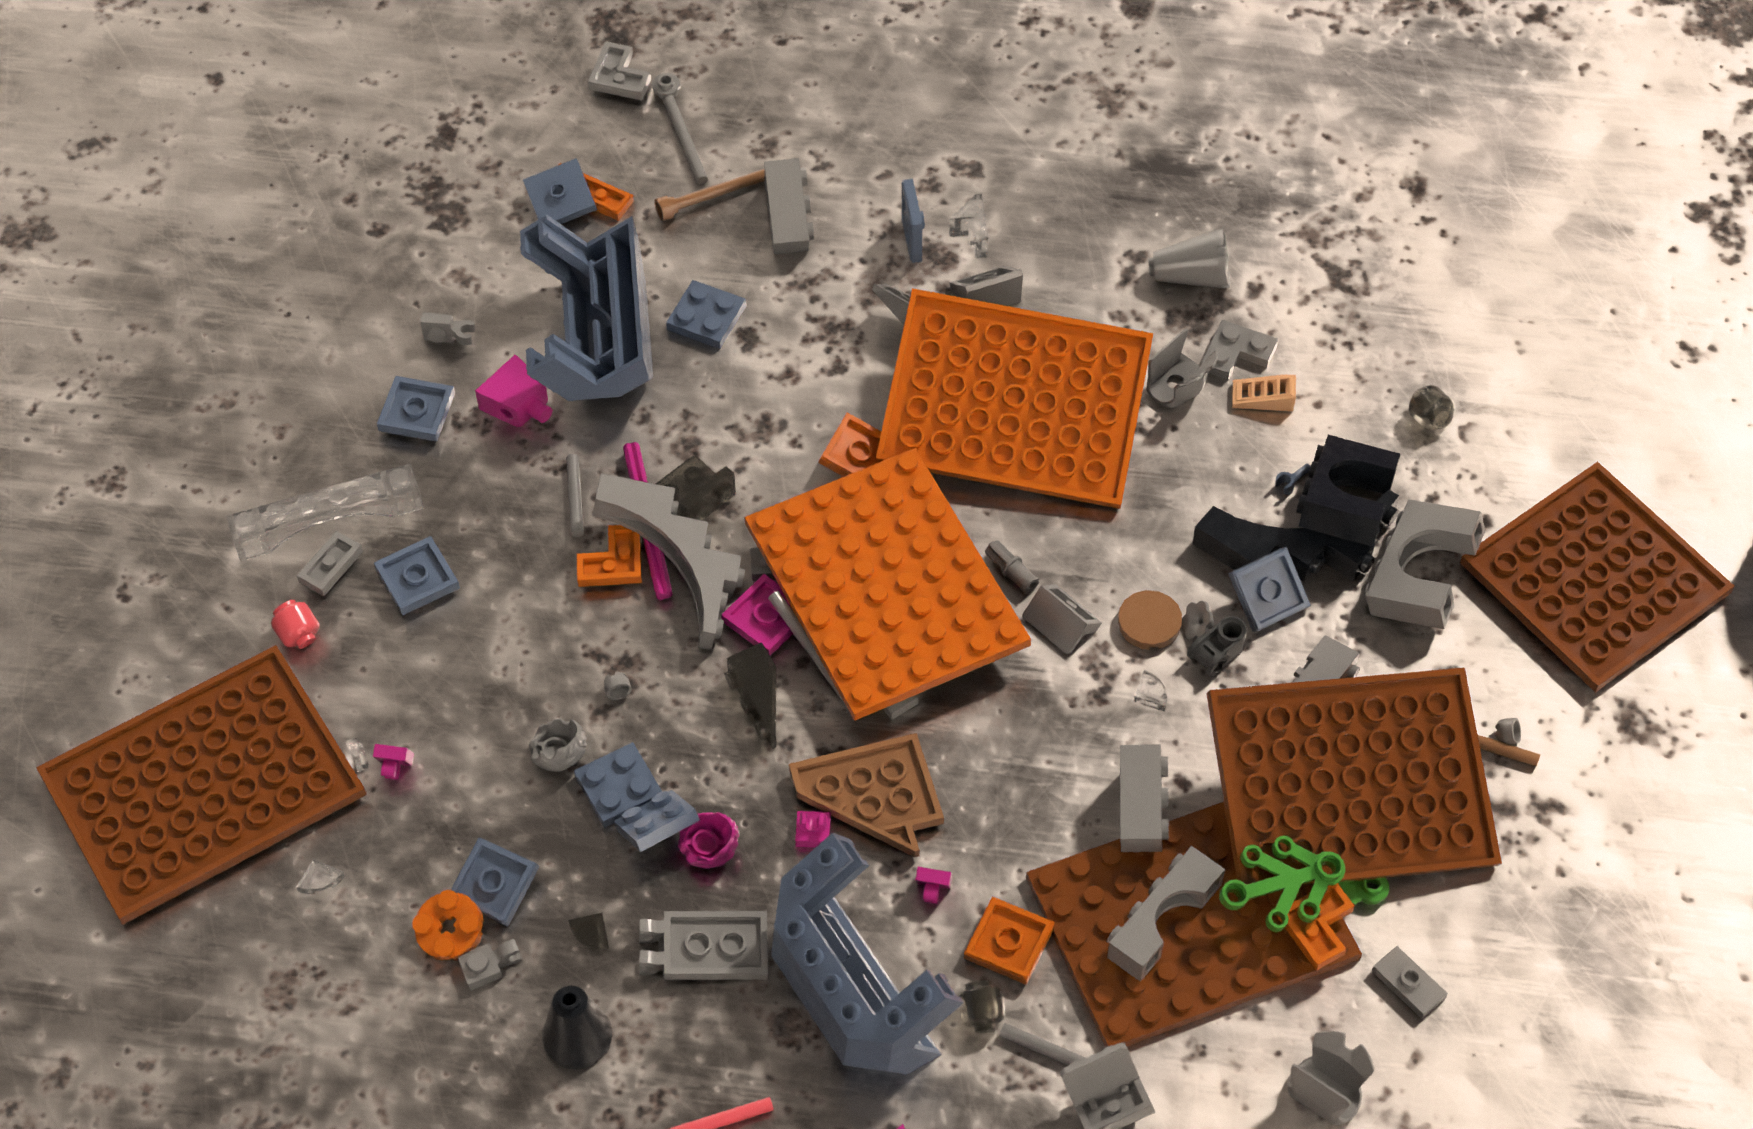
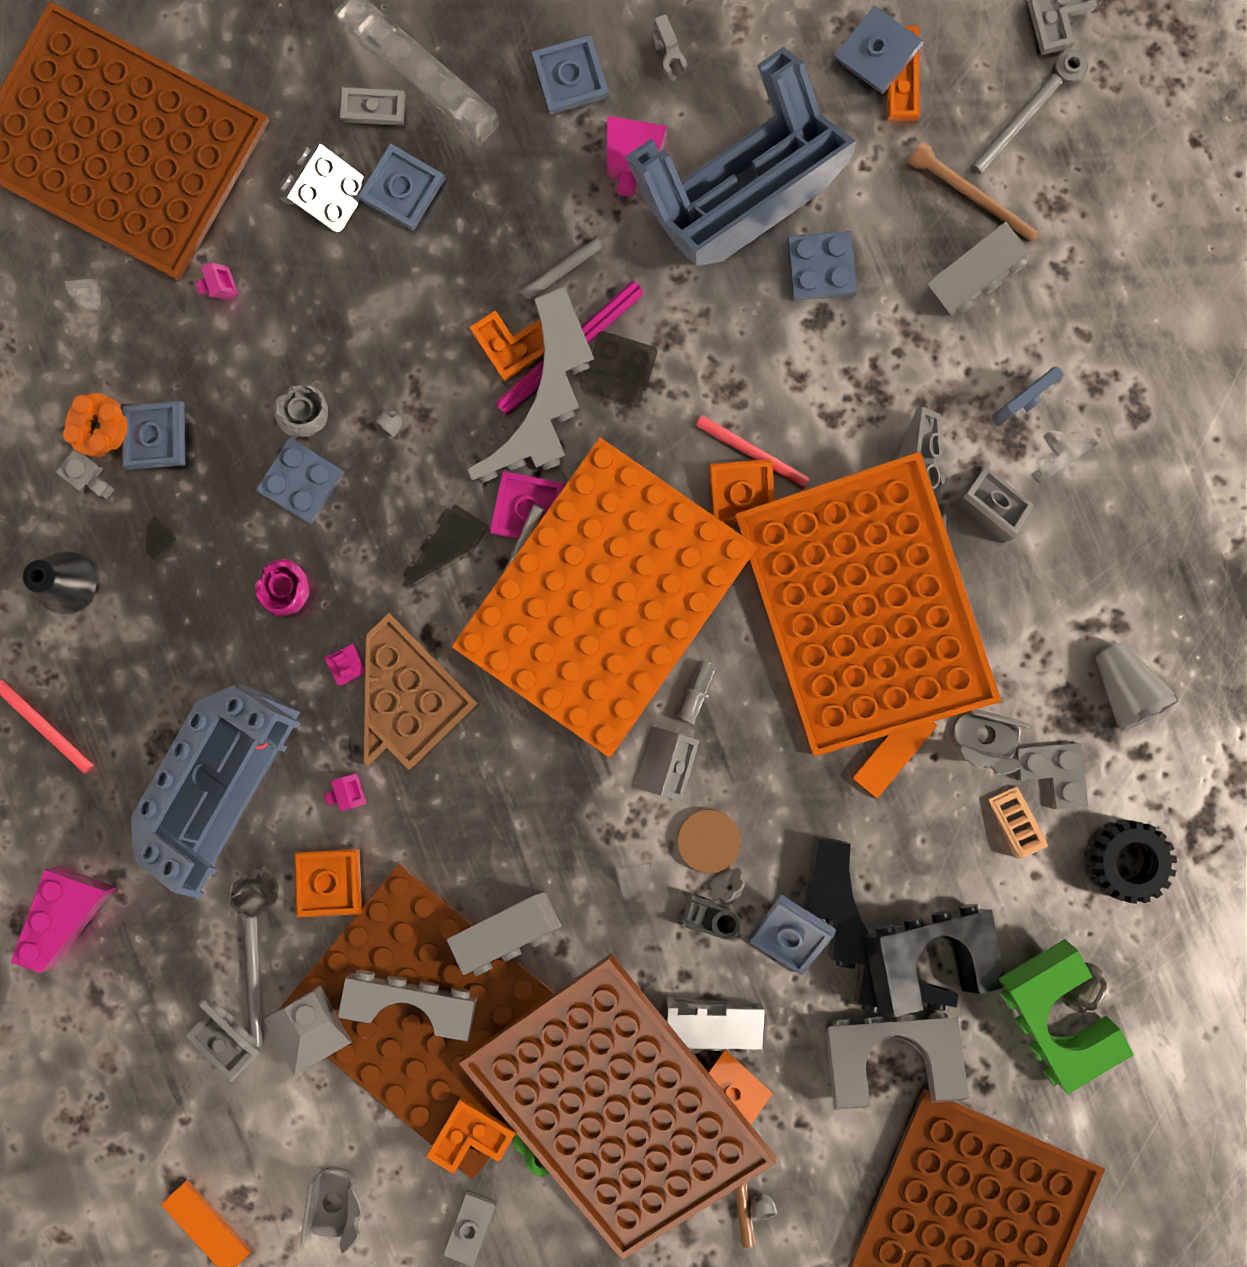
camera: 65 degrees right, 30 degrees up
coral head [271,600,320,649] -> none
clear tile [345,738,369,772] -> none
sand blue plate [614,790,700,852] -> none
light grey tile [639,911,768,980] -> none
bright green plant [1219,836,1346,932] -> none
sand blue hand [1275,464,1311,495] -> none
none -> light grey slope [263,985,352,1075]
none -> bracket [277,144,368,232]
none -> coral bar [696,415,810,489]
none -> orange tile [852,722,938,799]
none -> bright green arch [999,939,1134,1095]
none -> black tyre [1085,820,1177,904]

